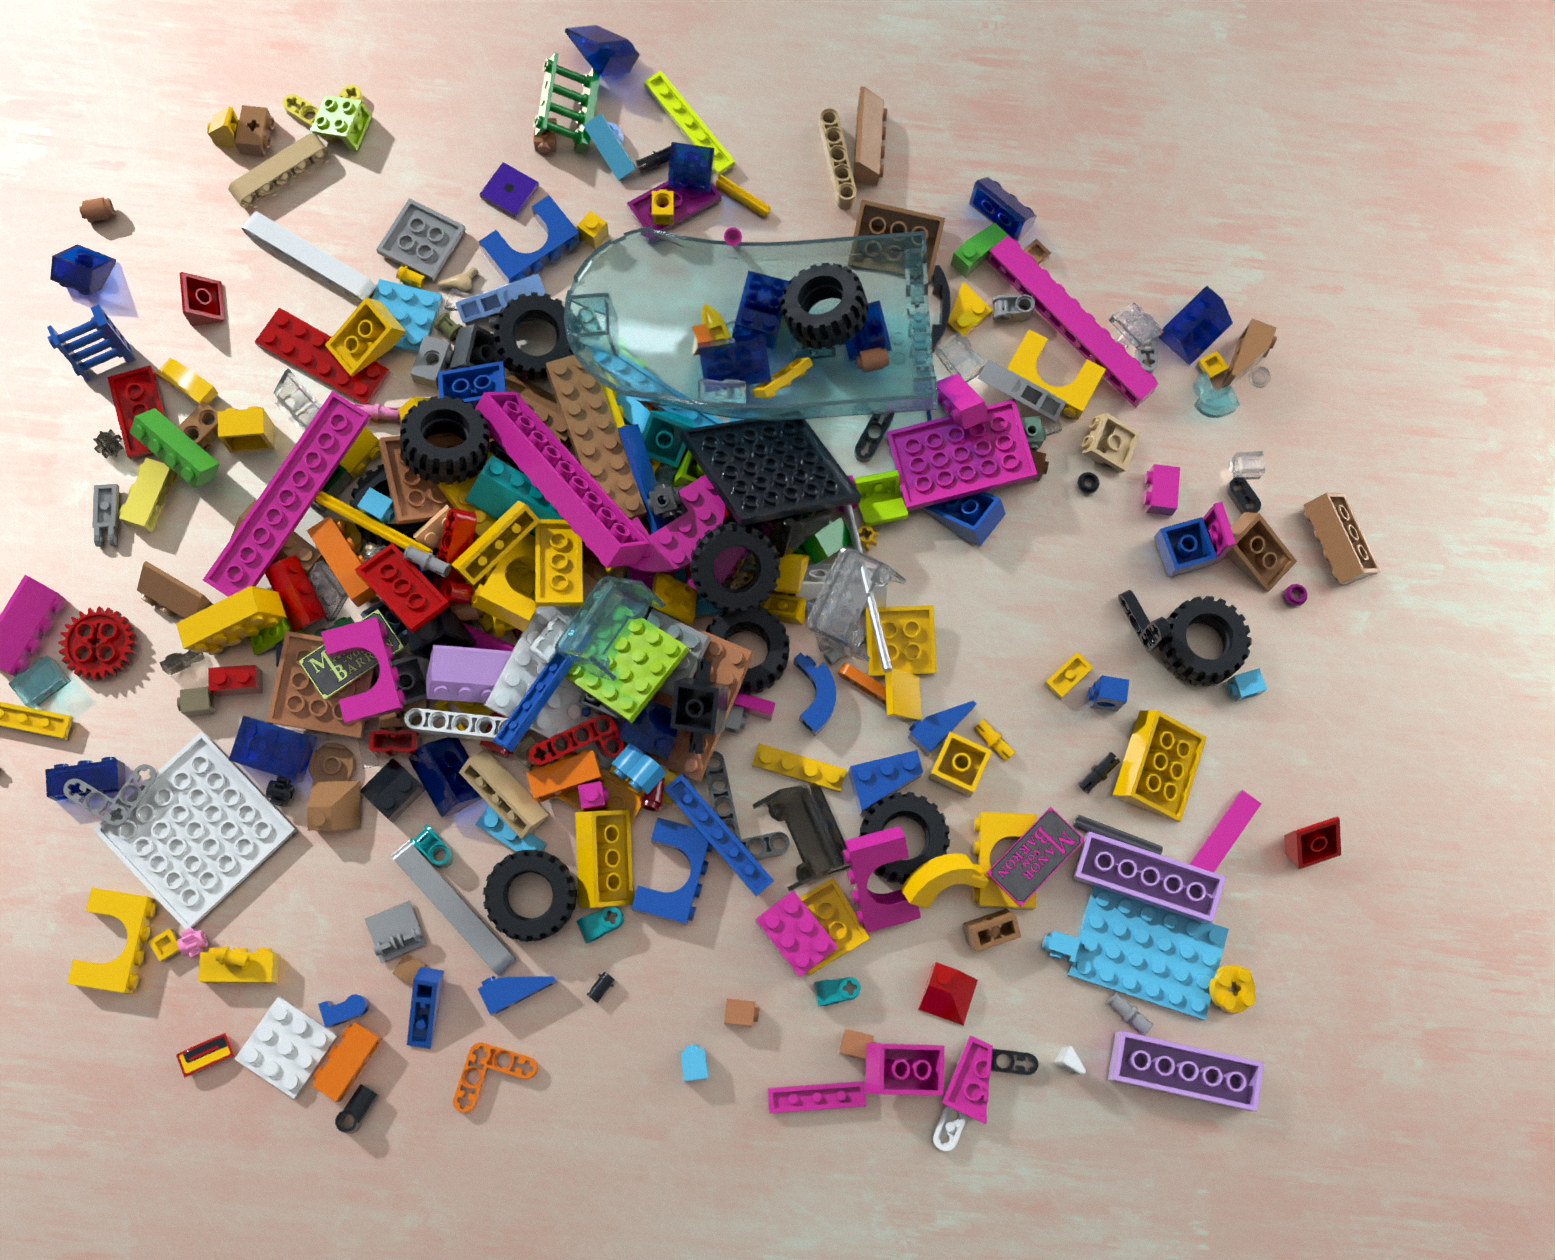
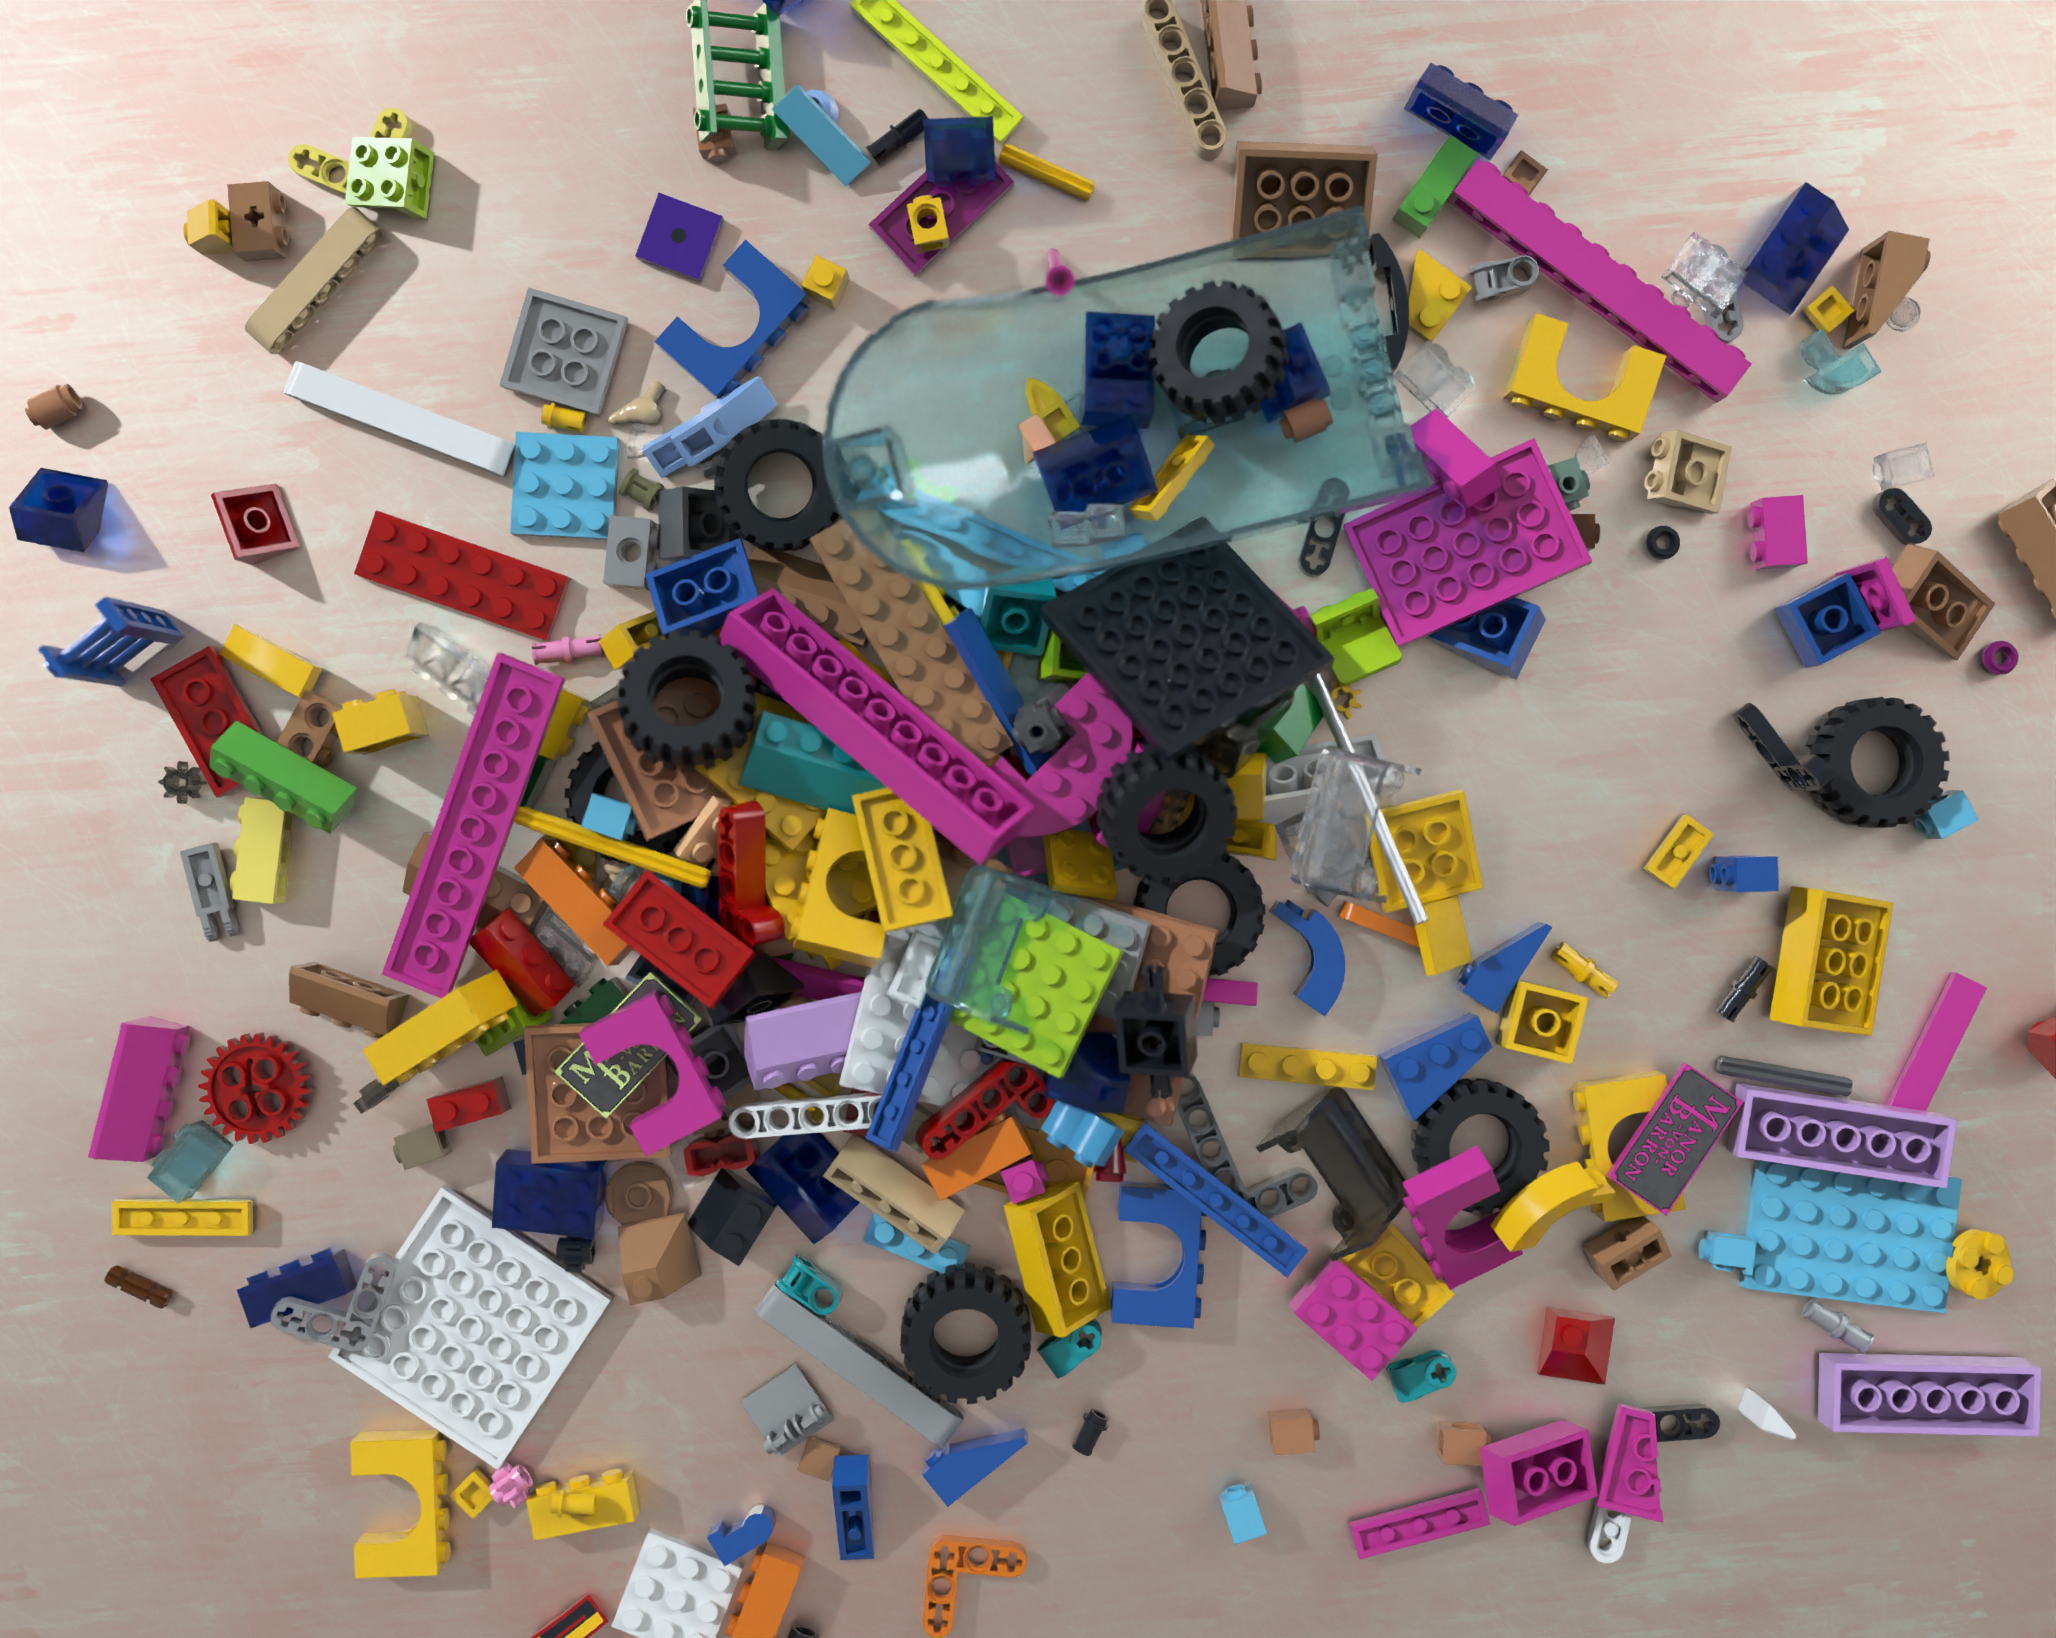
camera: 10 degrees left, 15 degrees up
yellow slope [325,297,407,376] -> none
light grey pin [403,545,451,578] -> none
yellow brick [451,501,541,586] -> none
light grey slope [977,359,1067,421] -> none

